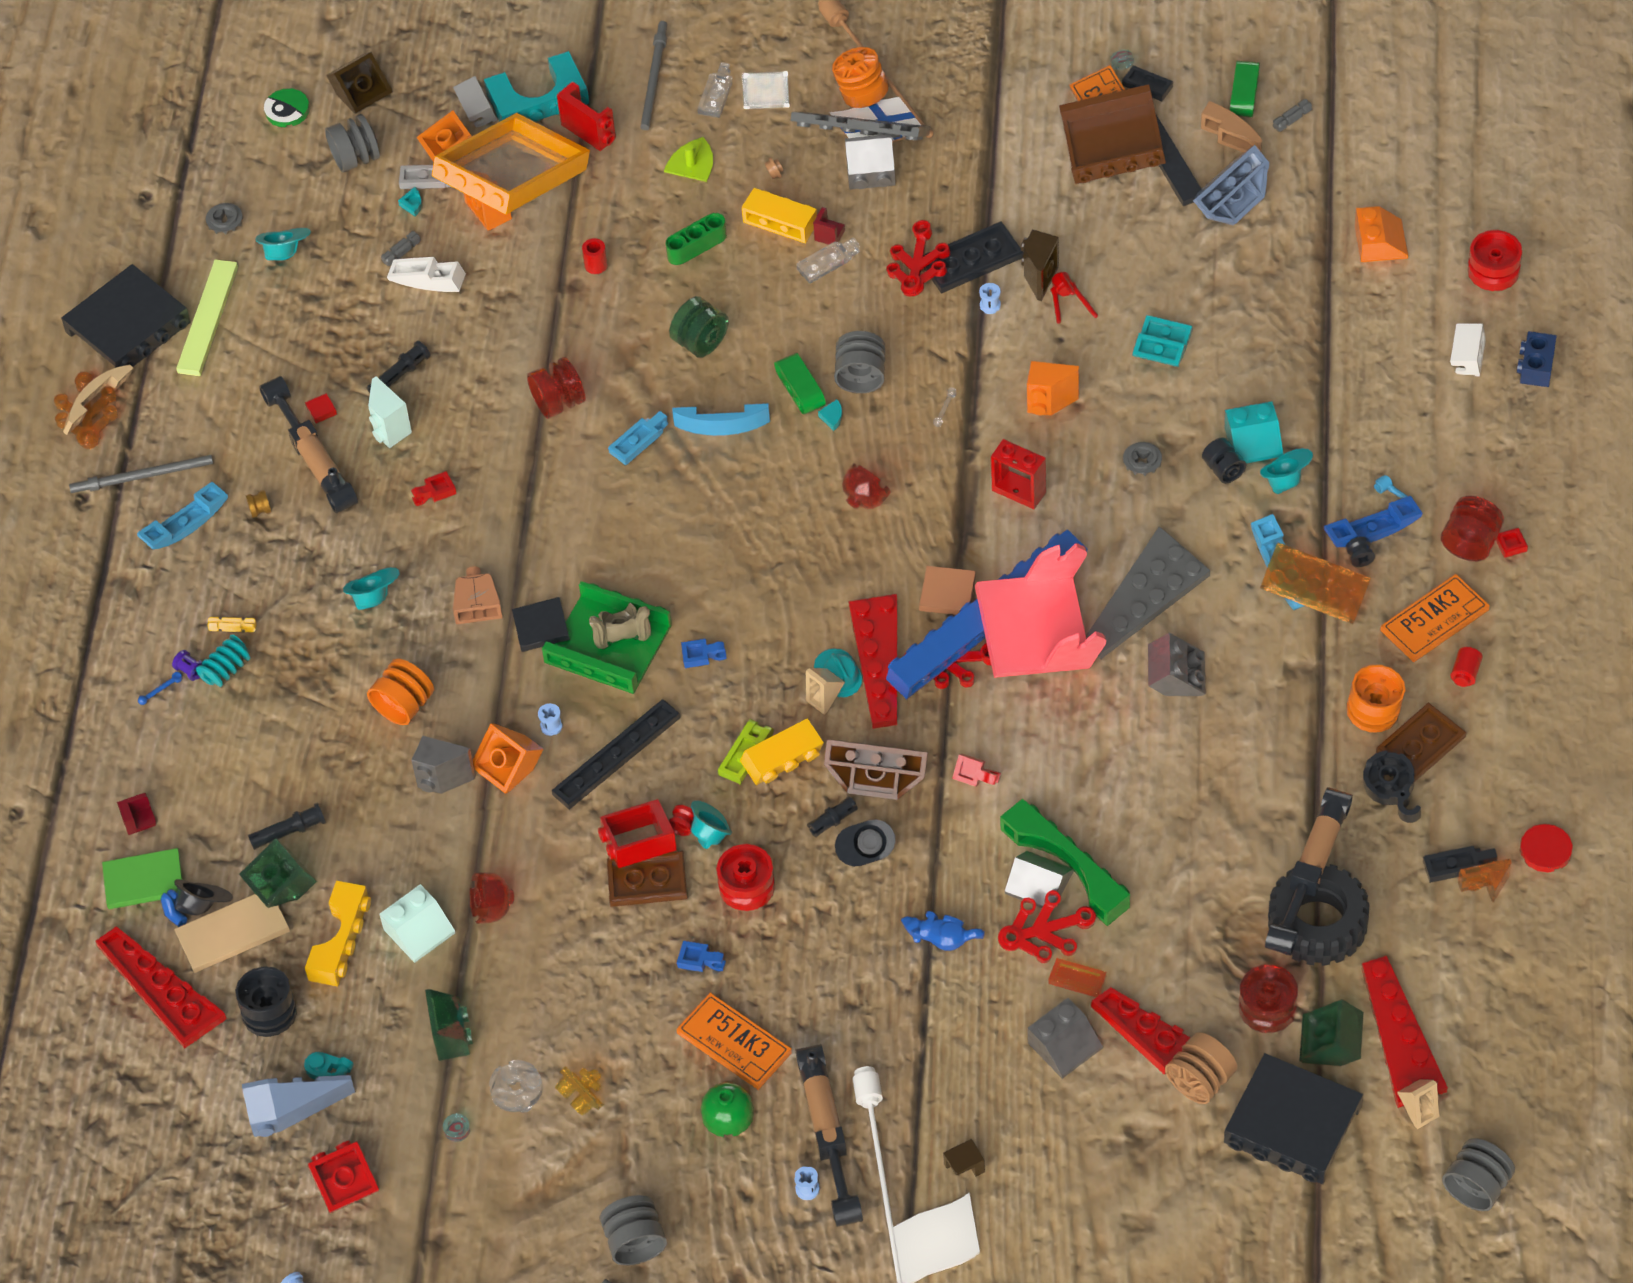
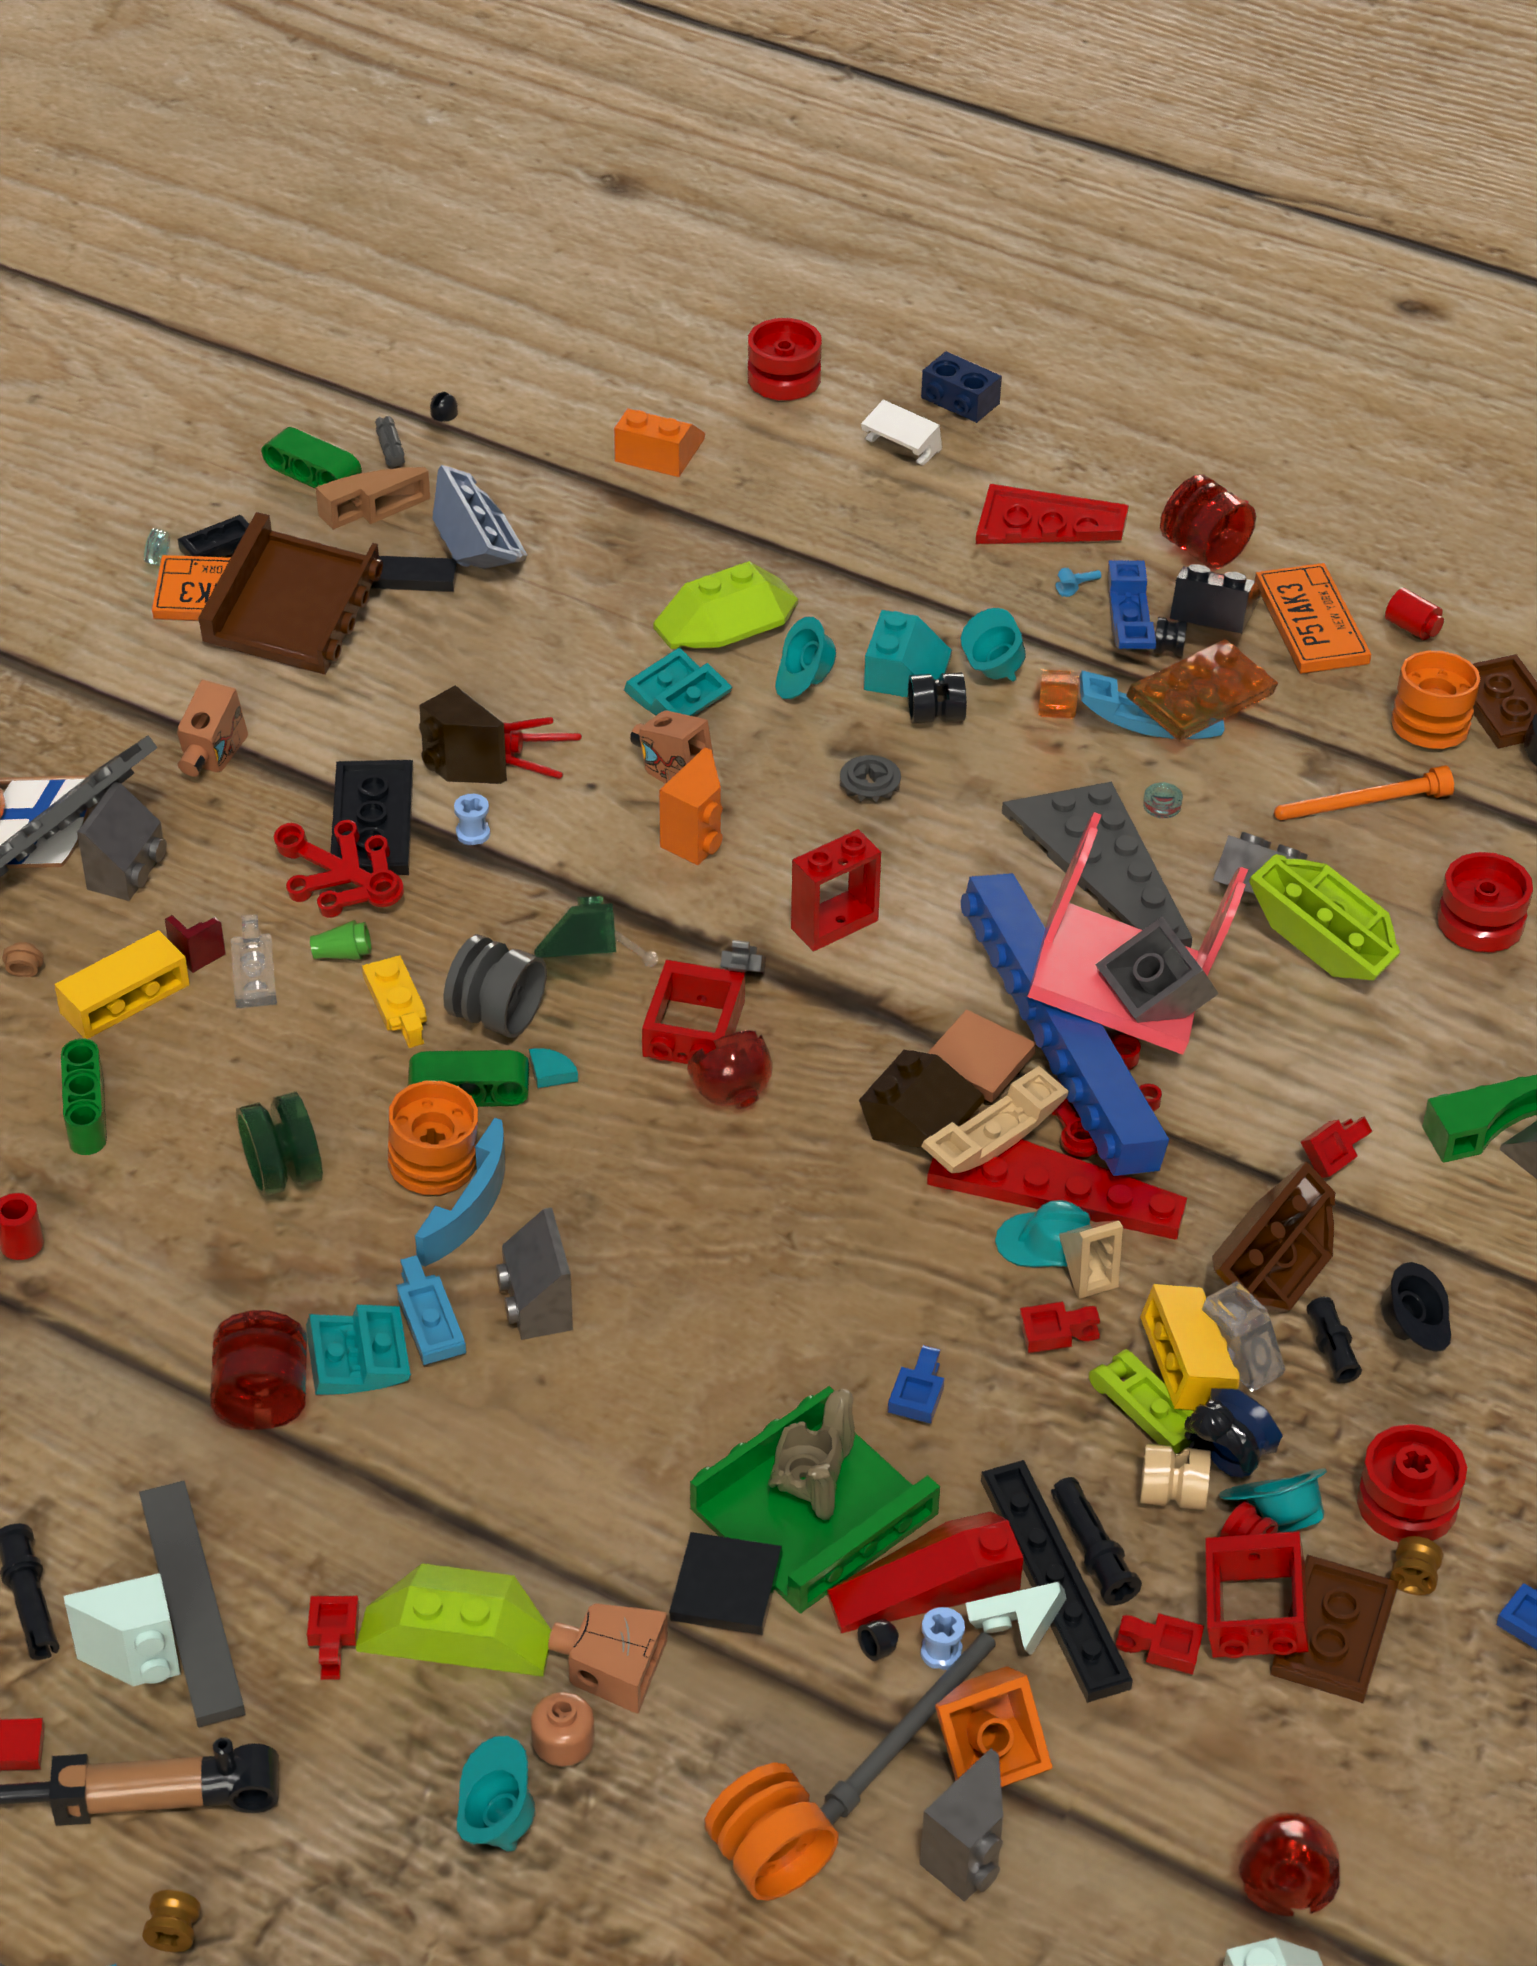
camera: 70 degrees left, 10 degrees down
none -> dark grey tile [139,1480,245,1727]
none -> nougat torso [177,679,248,777]
none -> teal slope [306,1305,411,1395]
none -> bright green cone [310,920,372,959]
none -> lime wedge [356,1563,552,1677]
none -> yellow hinge [362,955,427,1048]
none -> orange wheel [388,1081,478,1195]
none -> black hinge [430,391,458,422]
none -> flat silver slope [496,1207,573,1340]
none -> nougat head [530,1692,595,1767]
none -> clear green slope [532,896,616,958]
none -> nougat torso [630,710,714,784]
none -> red window [642,960,745,1070]
none -> lime wedge [653,561,798,649]
none -> dark grey plate [720,940,766,973]
none -> teal piece [775,617,836,699]
none -> dark grey bar [820,1632,996,1825]
none -> red wedge [827,1511,1024,1633]
none -> black hinge [857,1619,899,1661]
none -> dark brown slope [859,1049,985,1149]
none -> tan slope [921,1066,1069,1173]
none -> light aqua slope [966,1582,1067,1655]
none -> red wing [976,484,1129,544]
none -> red plate [1020,1302,1100,1353]
none -> clear orange slope [1038,669,1080,718]
none -> black pin [1051,1477,1142,1606]
none -> flat silver slope [1095,917,1219,1023]
none -> red plate [1116,1613,1205,1675]
none -> tan wheel [1140,1443,1211,1510]
none -> clear light blue tile [1143,782,1183,818]
none -> black slope [1170,564,1261,634]
none -> piece [1184,1388,1283,1478]
none -> clear slope [1202,1281,1285,1392]
none -> lime wedge [1249,854,1400,981]
none -> orange piece [1274,765,1454,820]
none -> pearl gold wheel [1390,1536,1444,1595]
none -> red wheel [1437,852,1533,952]

